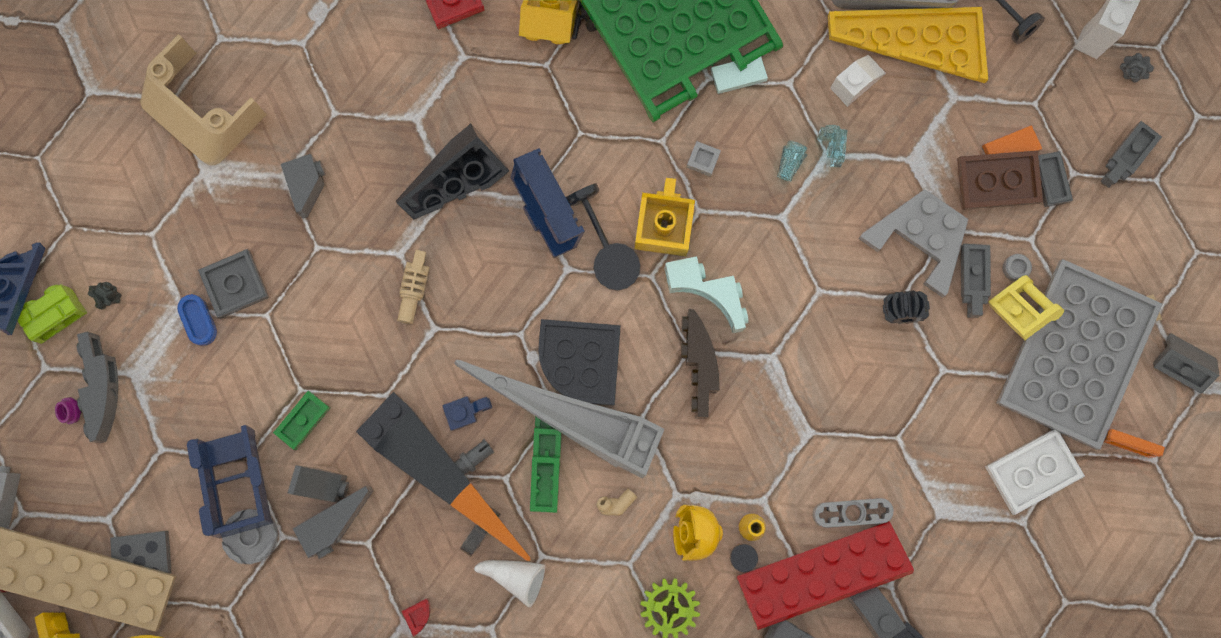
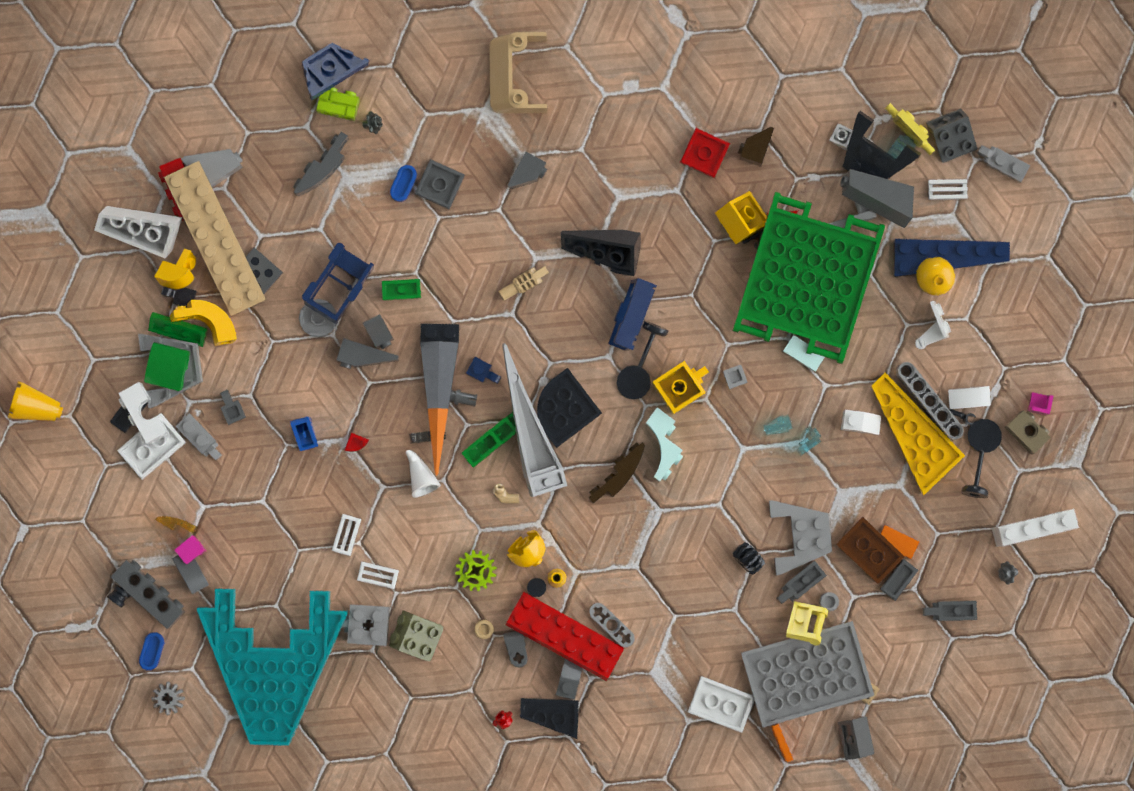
camera: 50 degrees right, 5 degrees up
magenta plate [55,397,81,424] -> none

